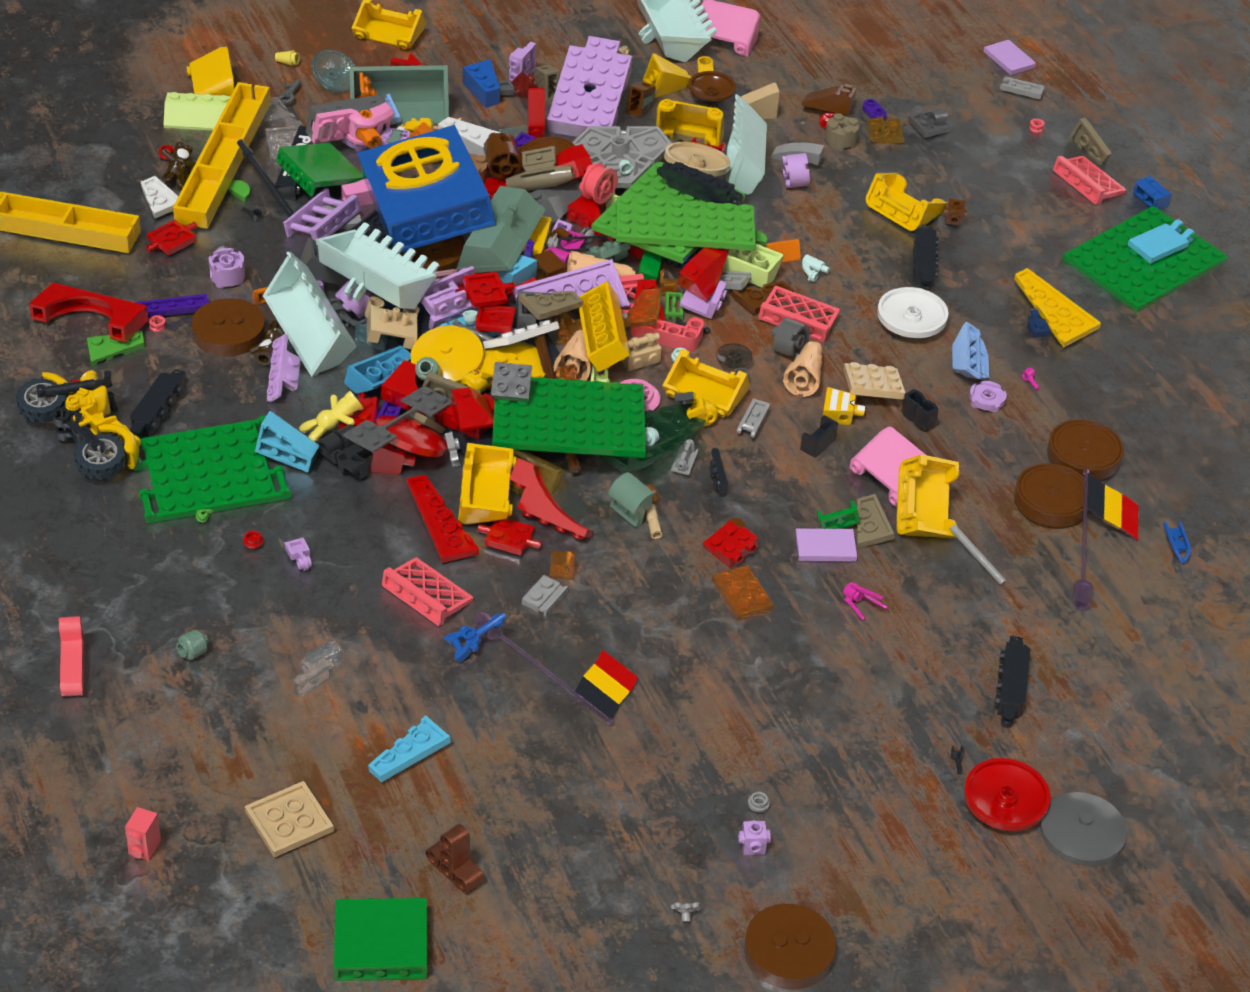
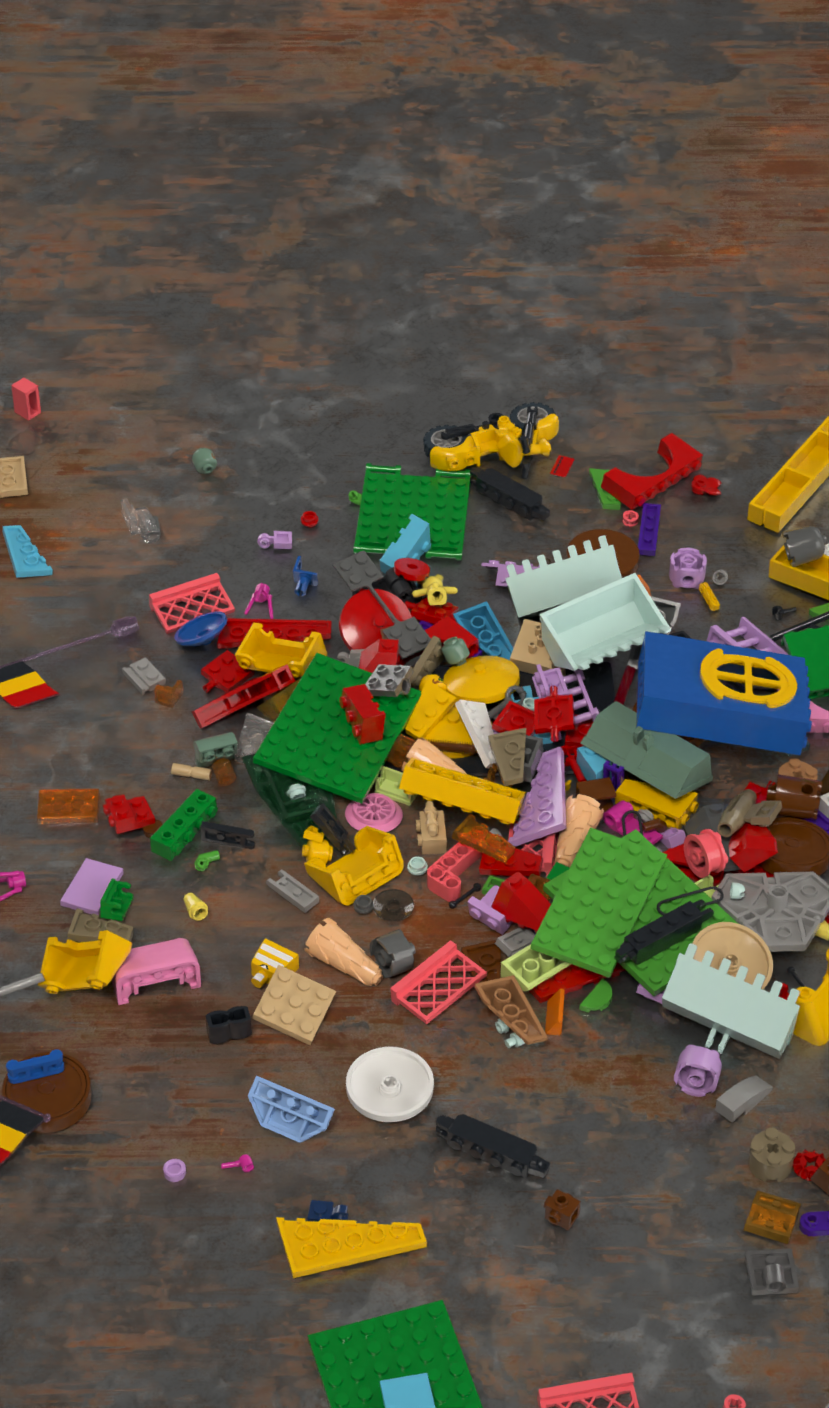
camera: 115 degrees right, 0 degrees up
coral beam [59,616,84,697] -> none
red plate [145,220,197,256] -> none
blue piece [444,612,507,662] -> none
light grey hinge [671,439,699,475] -> none
black panel [800,415,839,458] -> none
yellow windscreen [866,173,948,231] -> none
lavender plate [969,381,1007,413] -> none
reddish brown brick [1047,419,1124,480] -> none
none -> blue plate [6,1050,64,1084]
none -> green brick [150,789,218,861]
none -> lavender tile [163,1159,186,1182]
none -> blue dish [174,611,227,647]
none -> light yellow cone [183,893,208,921]
none -> bright green arm [194,850,220,871]
none -> clear wing [235,713,274,767]
none -> dark pink plant [244,583,273,619]
none -> blue bracket [293,556,318,596]
none -> red wedge [339,684,386,744]
none -> red tile [393,558,430,581]
none -> medium nougat wedge [474,975,548,1045]
none -> black piece [657,886,724,915]
none -> red plate [691,475,721,495]
none -> yellow axle [699,582,720,611]
none -> dark grey cylinder [782,526,828,567]

